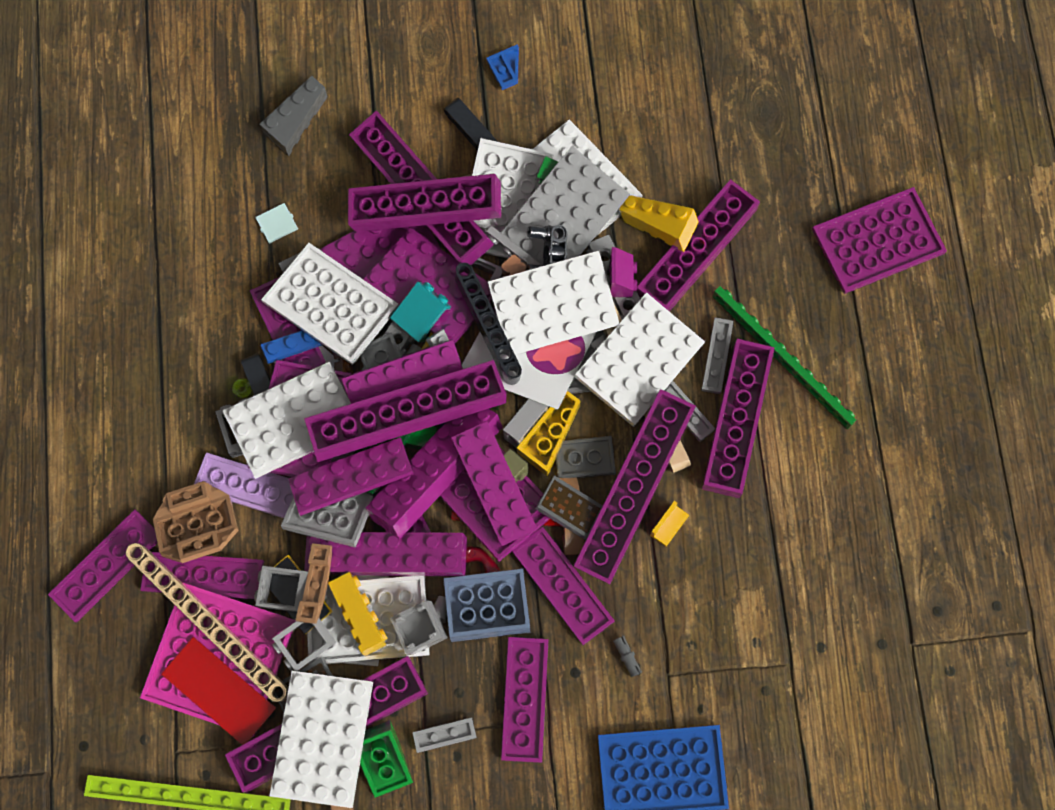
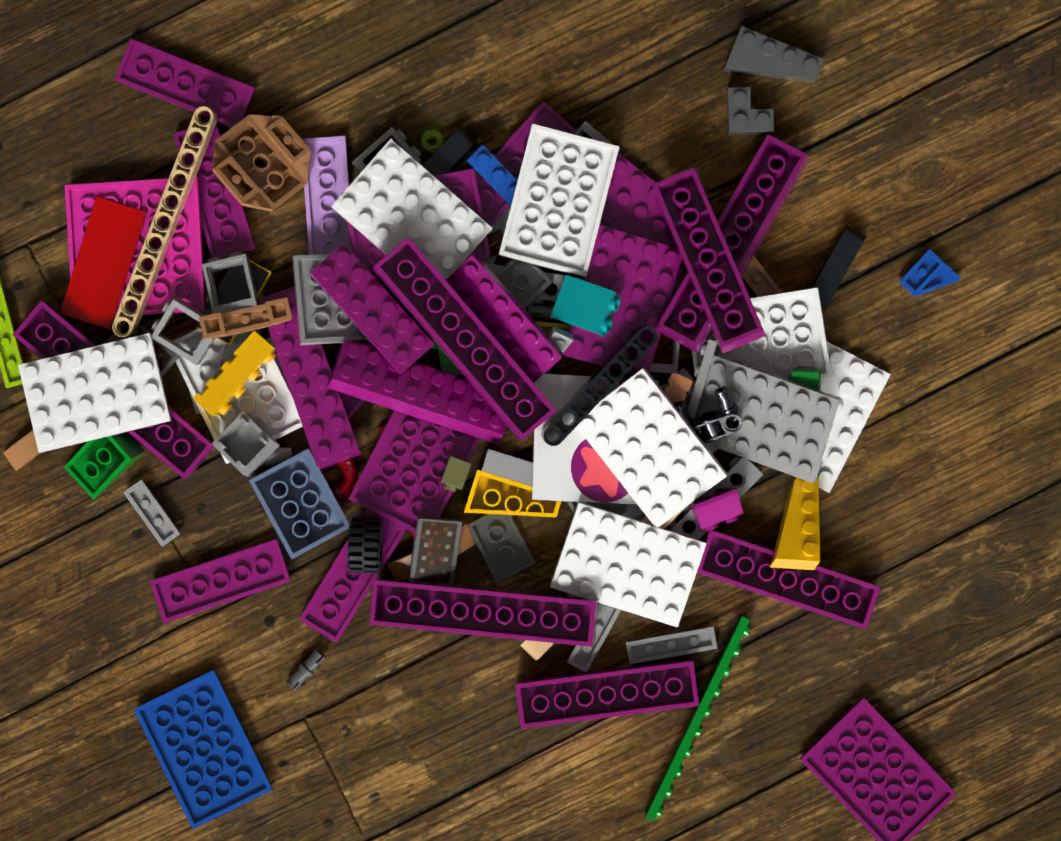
camera: 70 degrees right, 15 degrees up
light aqua piece [256,203,298,243] -> none
magenta plate [451,421,537,546] -> none
yellow panel [650,501,689,547] -> none
none -> black tyre [348,516,383,574]
none -> dark grey brick [726,87,774,136]

